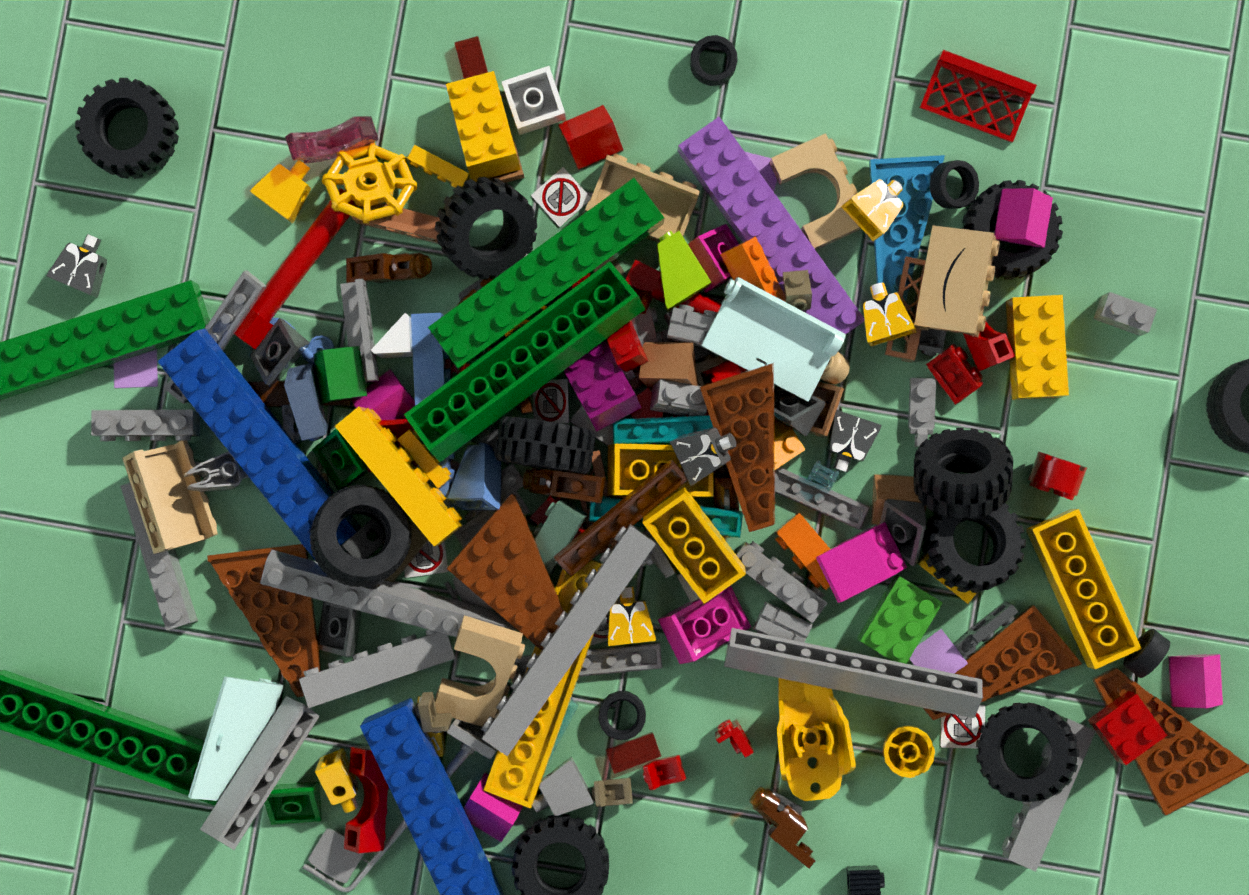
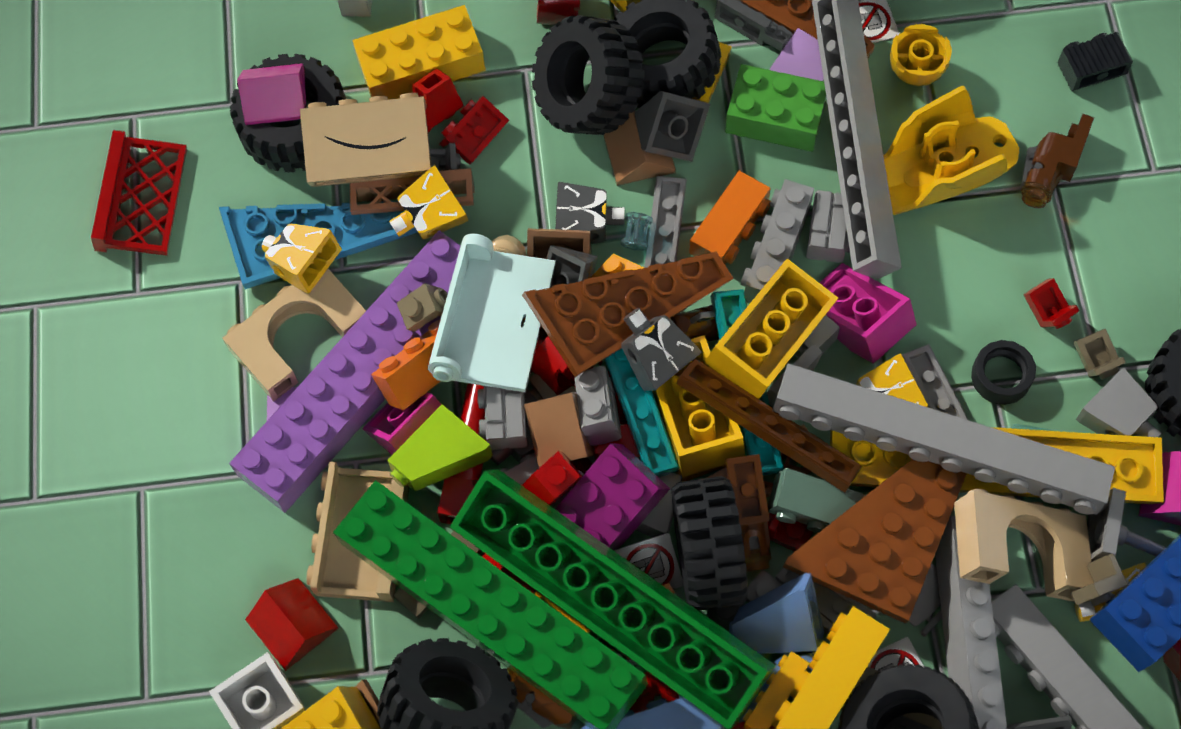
camera: 100 degrees left, 20 degrees down
sticker [531,167,591,227] -> none
clear red tile [606,732,661,774] -> none
black tyre [690,35,738,86] -> none
red bracket [715,719,754,758] -> none
dark pink slope [816,522,907,603] -> none
light grey hinge [908,378,936,447] -> none
black tyre [929,160,979,209] -> none

